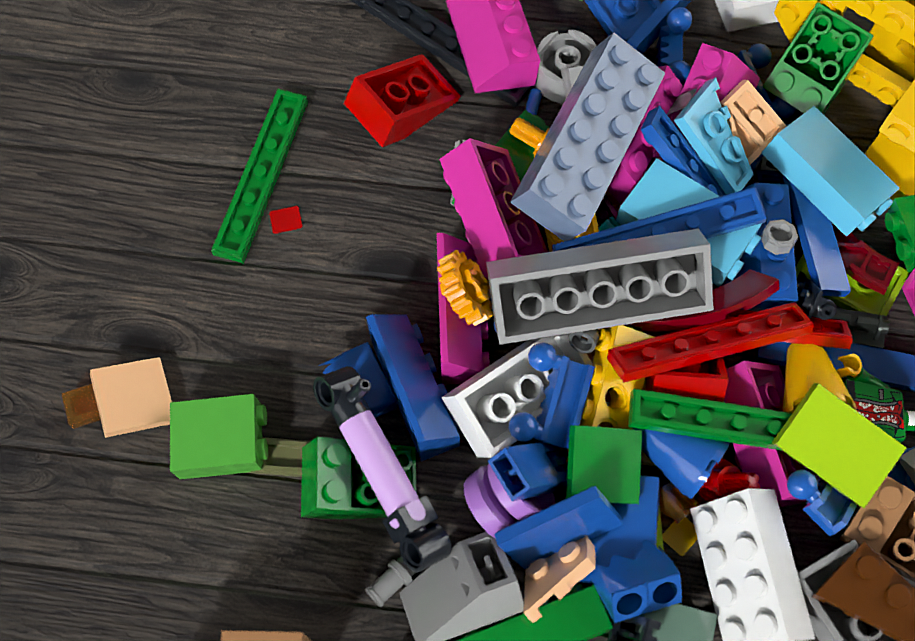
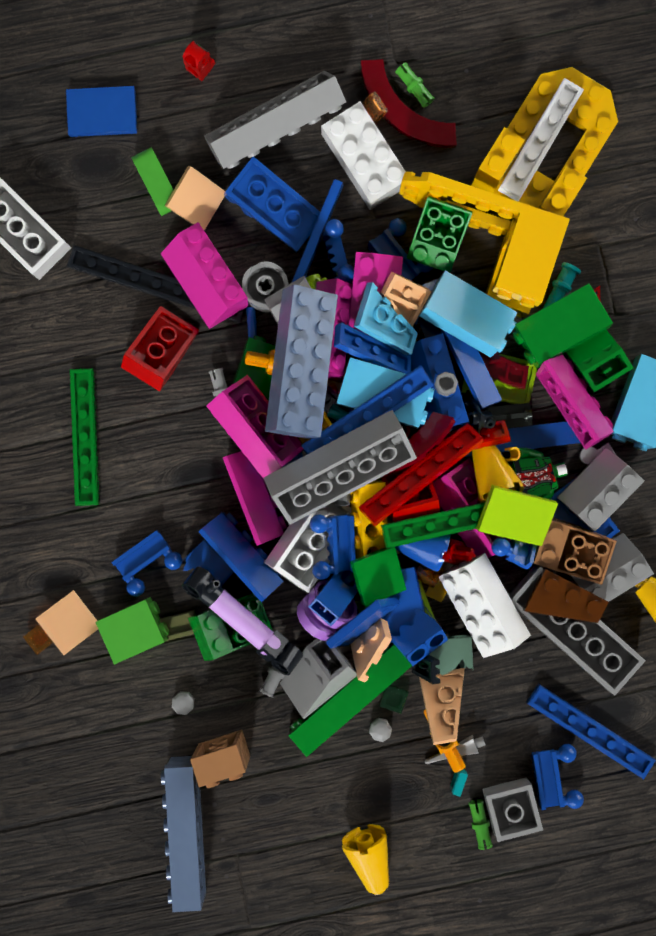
camera: 15 degrees left, 20 degrees up
red sticker [269,206,302,234] -> none
light orange gear [437,250,493,326] -> none
dark grey sticker [667,88,697,115] -> none
none -> blue gear [111,530,183,597]
none -> light grey tile [172,691,195,715]

